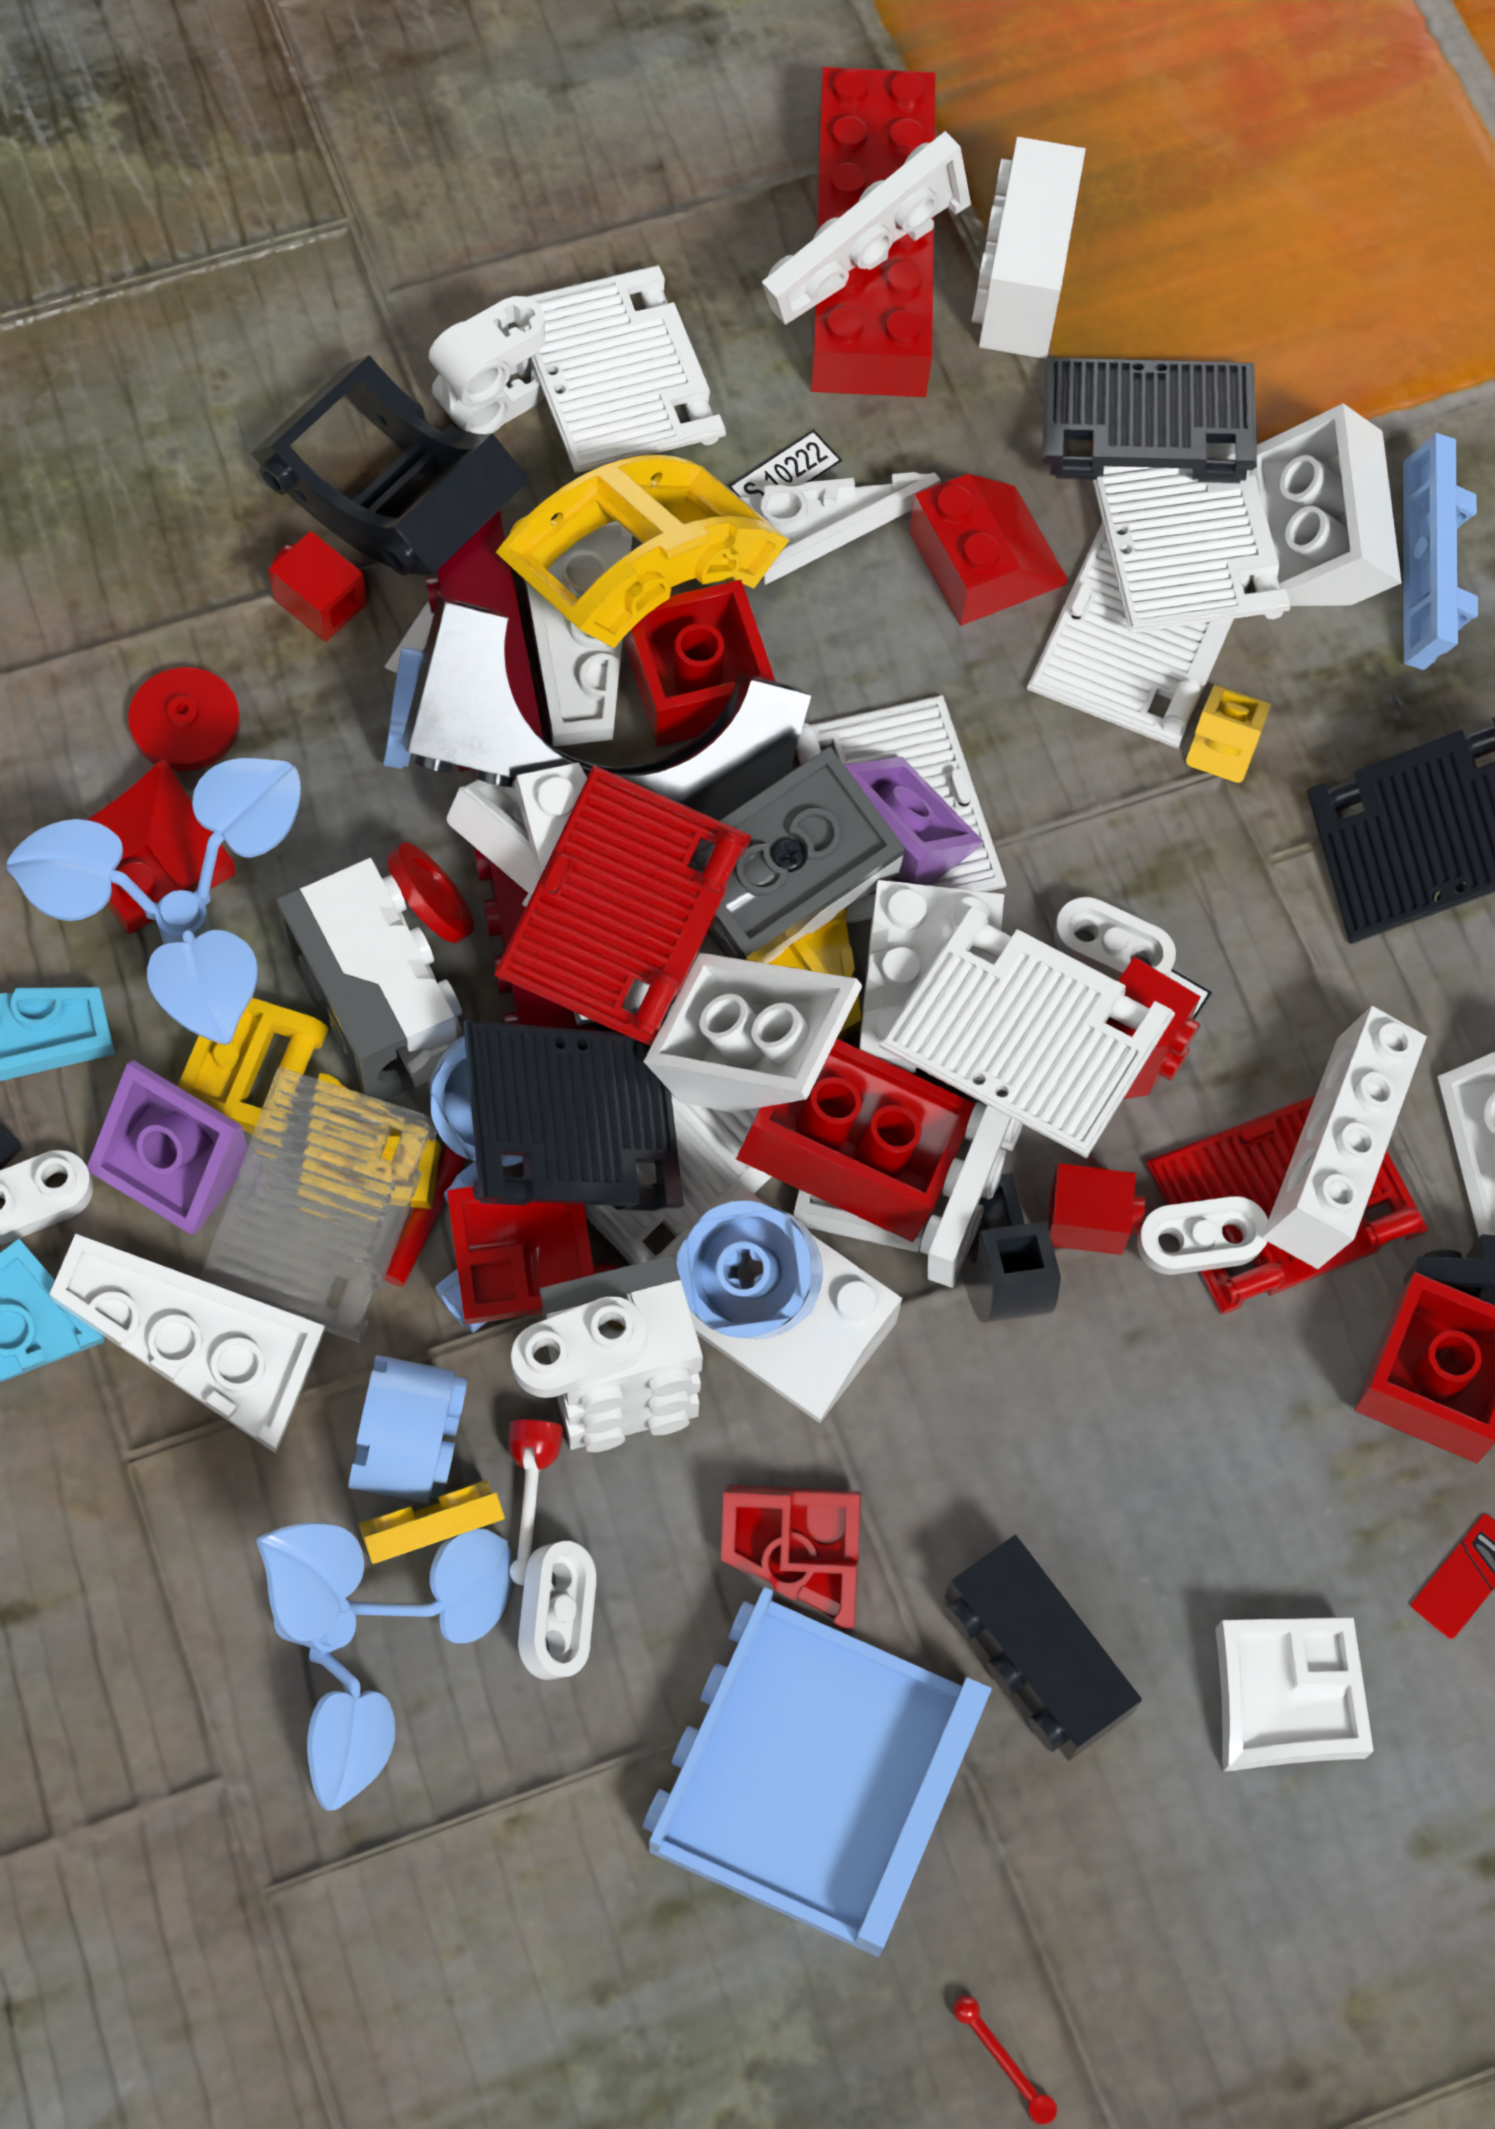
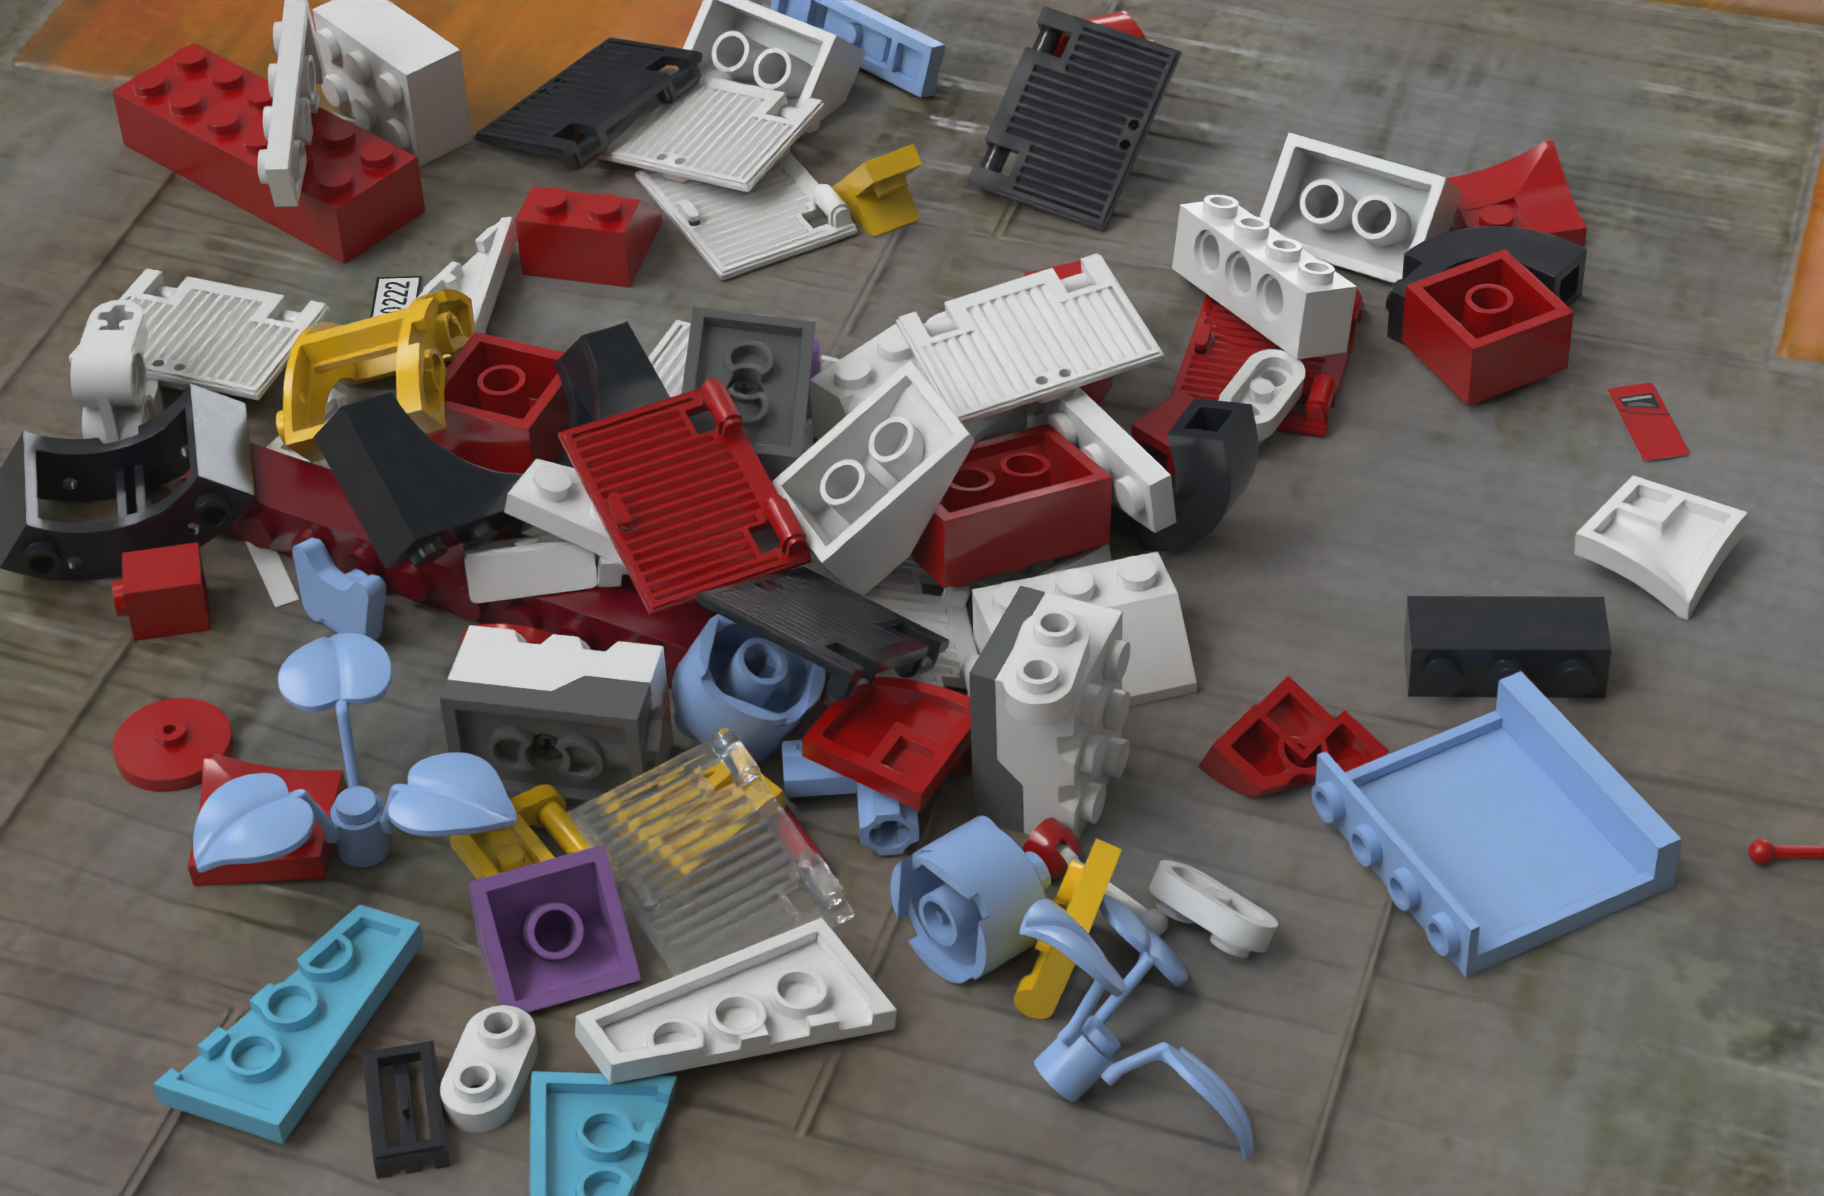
camera: 45 degrees left, 25 degrees down
light blue brick [676,1200,823,1339] -> none

